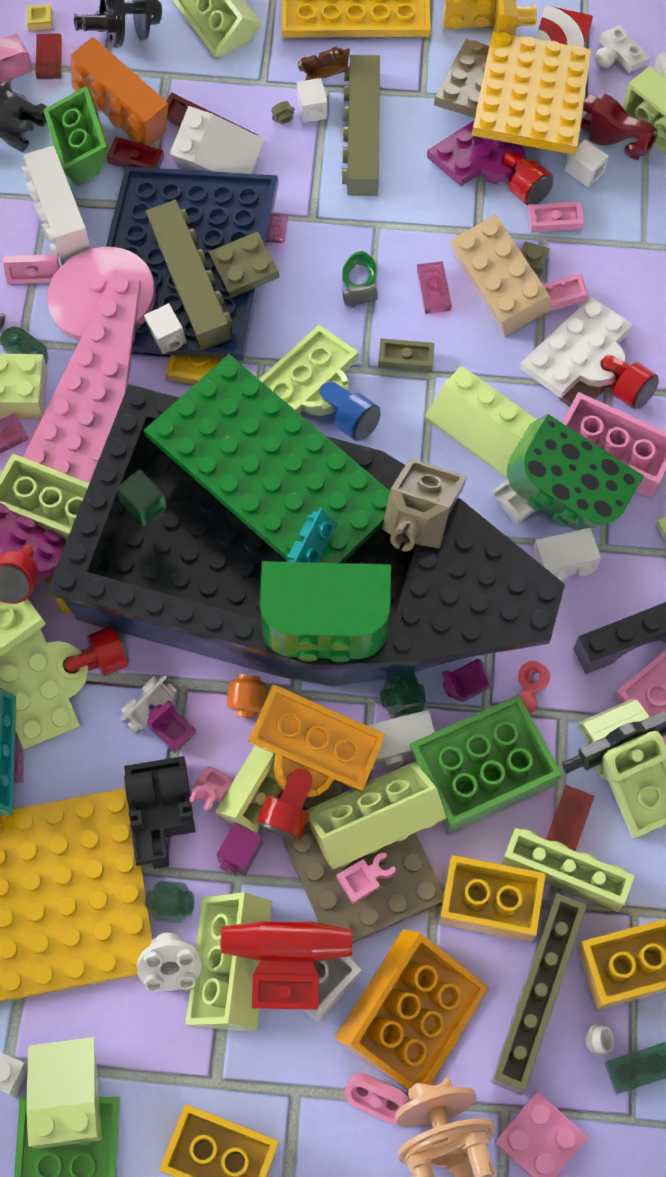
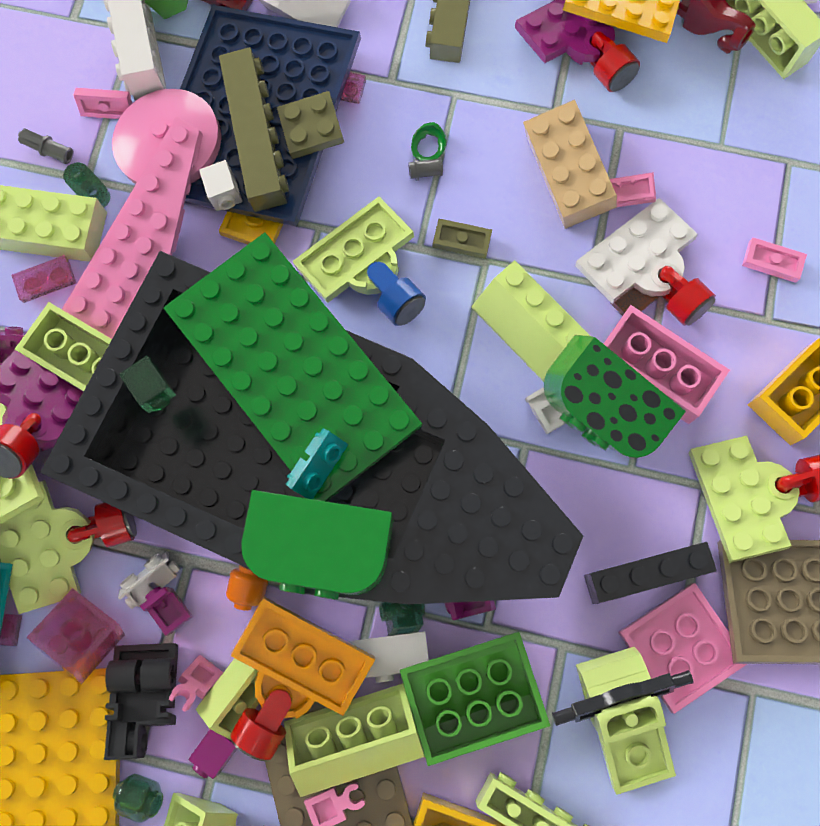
camera: 10 degrees right, 10 degrees up
dark tan plate [382,458,467,551] -> none
clear pink plate [416,261,452,314] -> none
coral plate [516,661,550,714] -> none
olive plate [521,241,550,275] -> none
bright pink plate [528,201,584,233] -> none
white brick [532,528,601,581] -> none
clear red plate [545,785,595,851] -> none
white brick [565,139,609,188] -> none
none -> clear pink brick [26,588,125,684]

